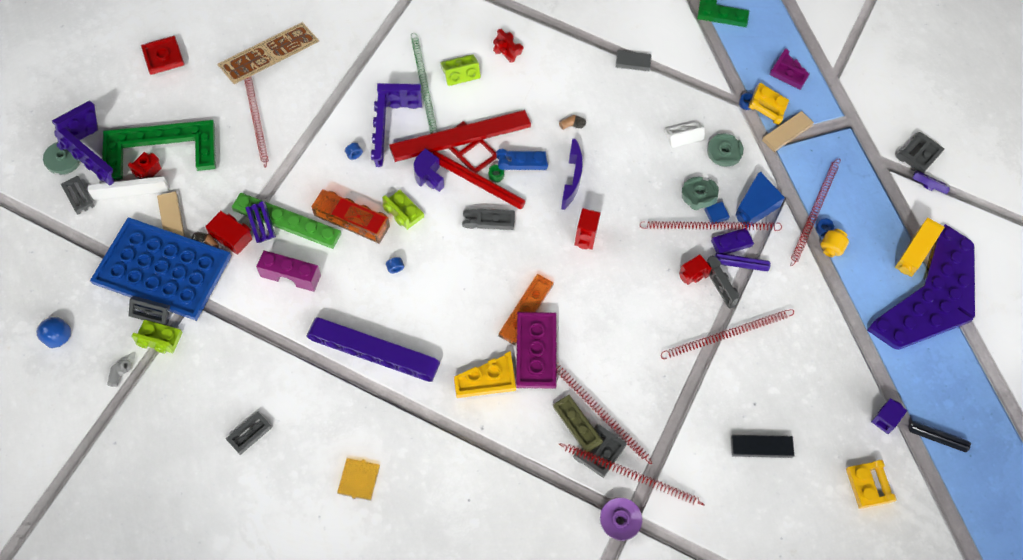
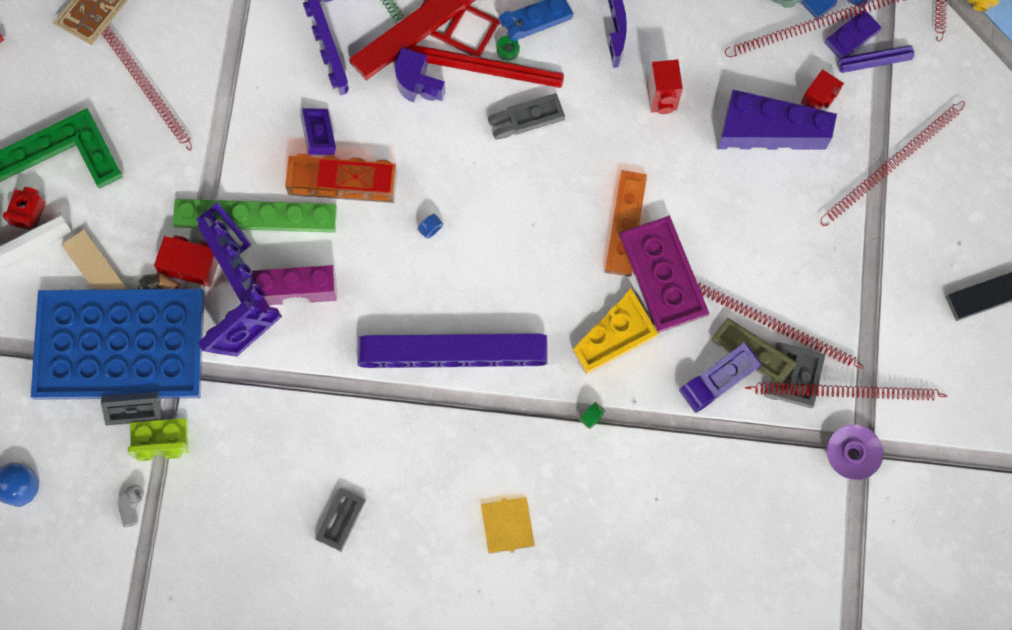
camera: 20 degrees left, 10 degrees up
blue axle [345,143,363,160] -> none
lime bracket [382,190,424,230] -> none
dark grey hinge [707,255,739,309] -> none
none -> dark purple bracket [198,217,282,357]
none -> dark purple plate [300,108,336,155]
none -> green axle [579,402,606,429]
none -> plate [679,342,763,413]
none -> dark purple wedge [718,89,837,150]

